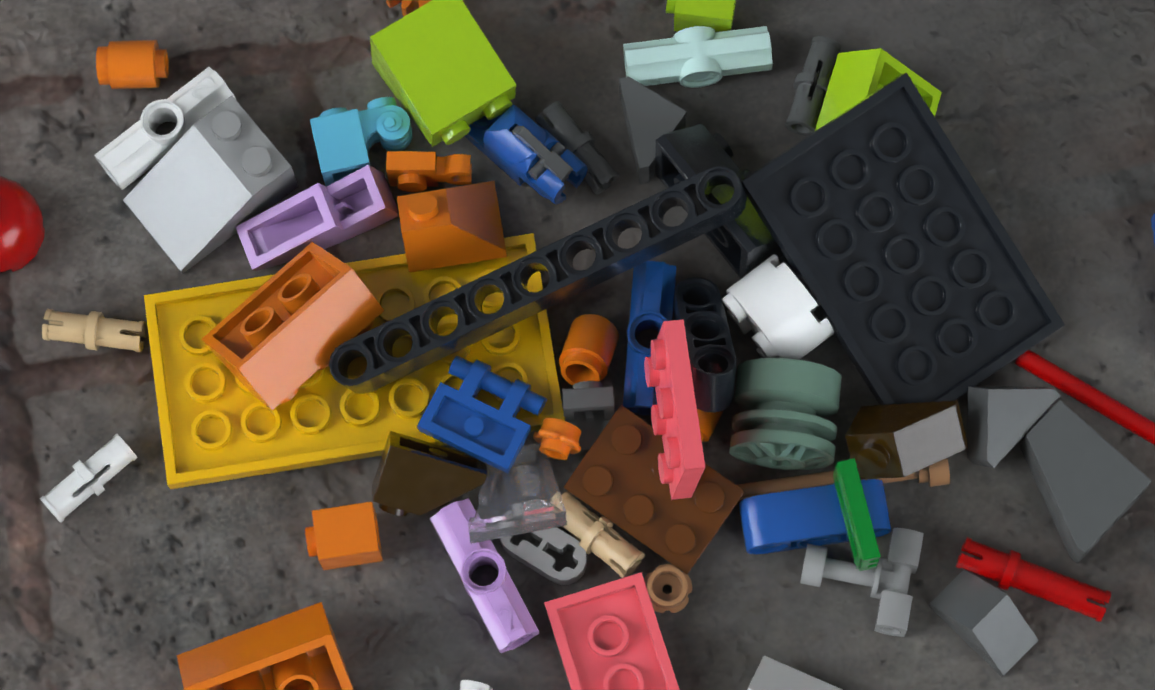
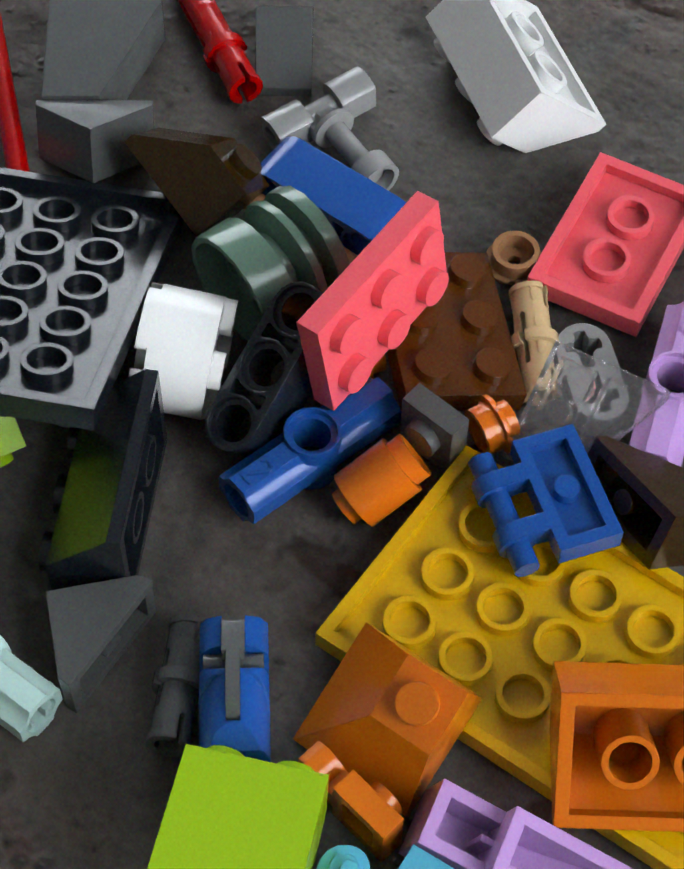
camera: 140 degrees left, 15 degrees down
black beam [329,166,747,394] -> none
green tile [832,458,881,571] -> none

